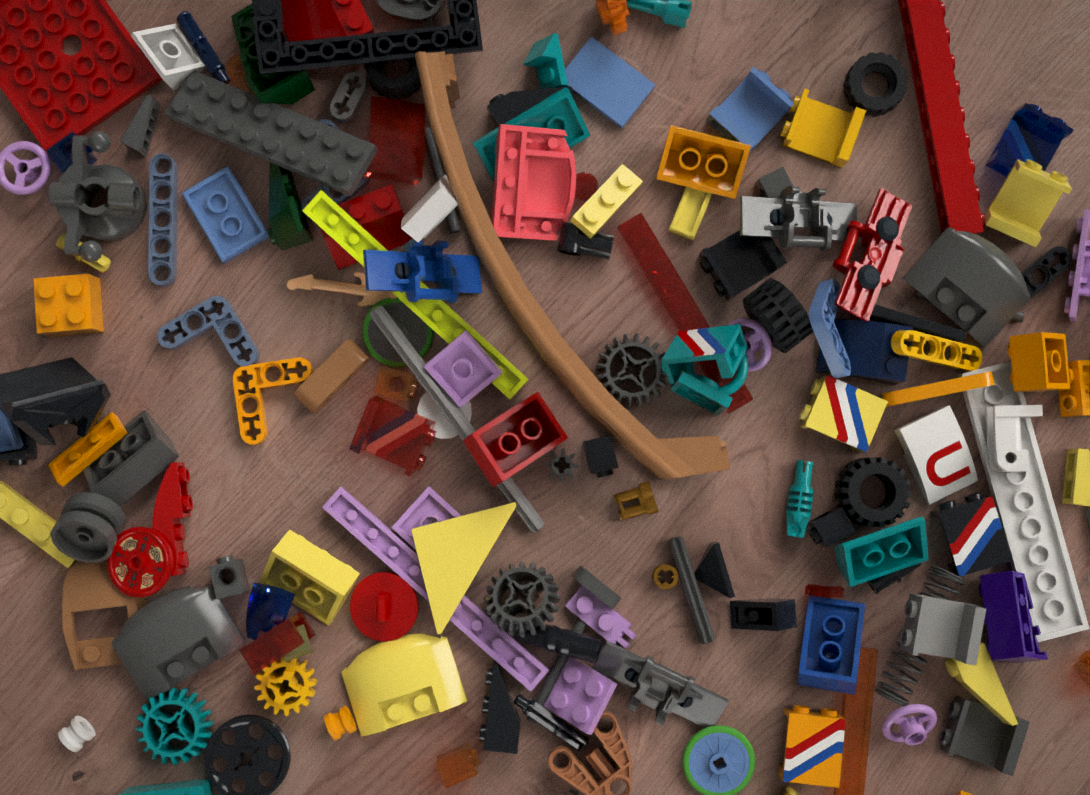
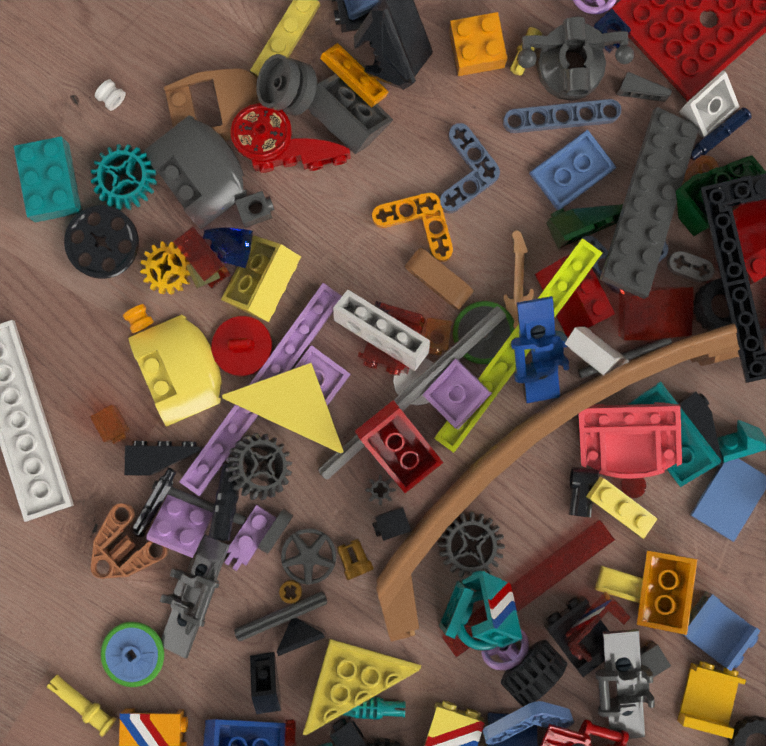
camera: 85 degrees right, 0 degrees up
none -> dark grey wheel [281,529,336,585]
none -> light yellow tile [303,639,421,735]
none -> white brick [333,290,430,371]
none -> clear red panel [565,591,631,662]

